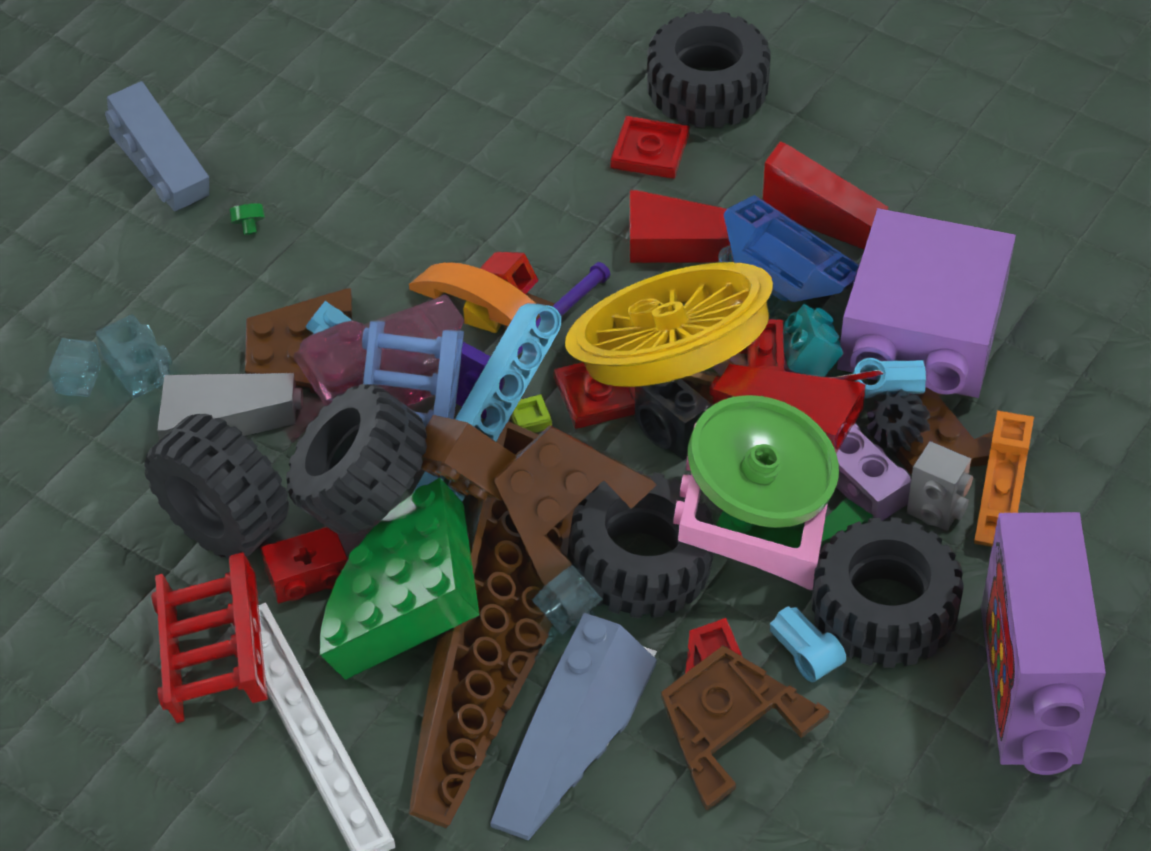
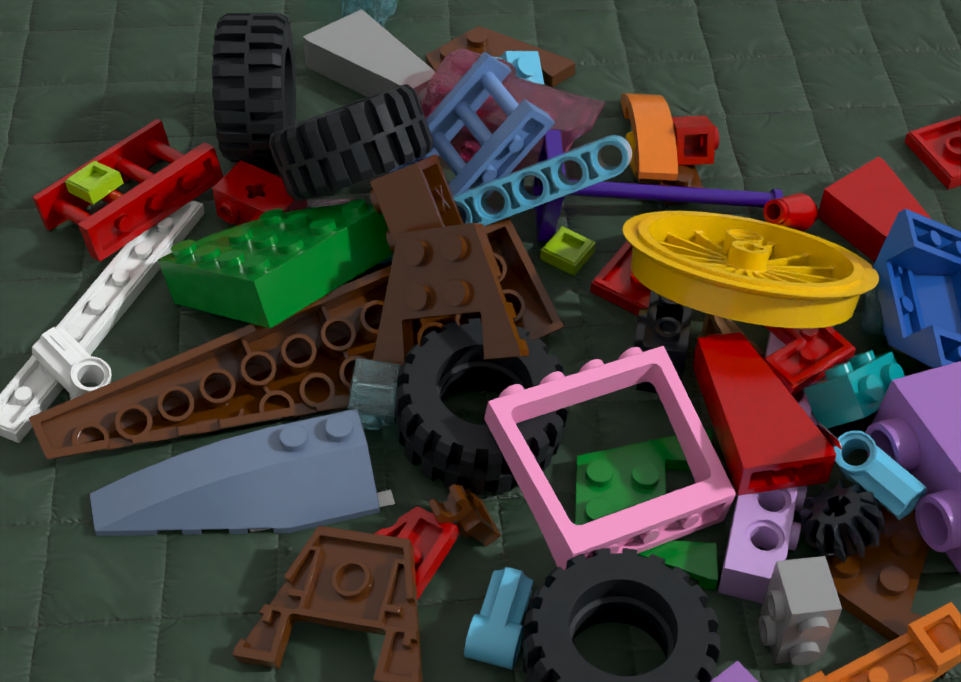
camera: 50 degrees right, 0 degrees up
bright green dish [688,395,839,527] -> none
none -> white piece [32,327,112,400]
none -> lime tile [65,161,124,204]
none -> reddish brown plate [429,484,501,546]
none -> red cone [763,193,818,232]

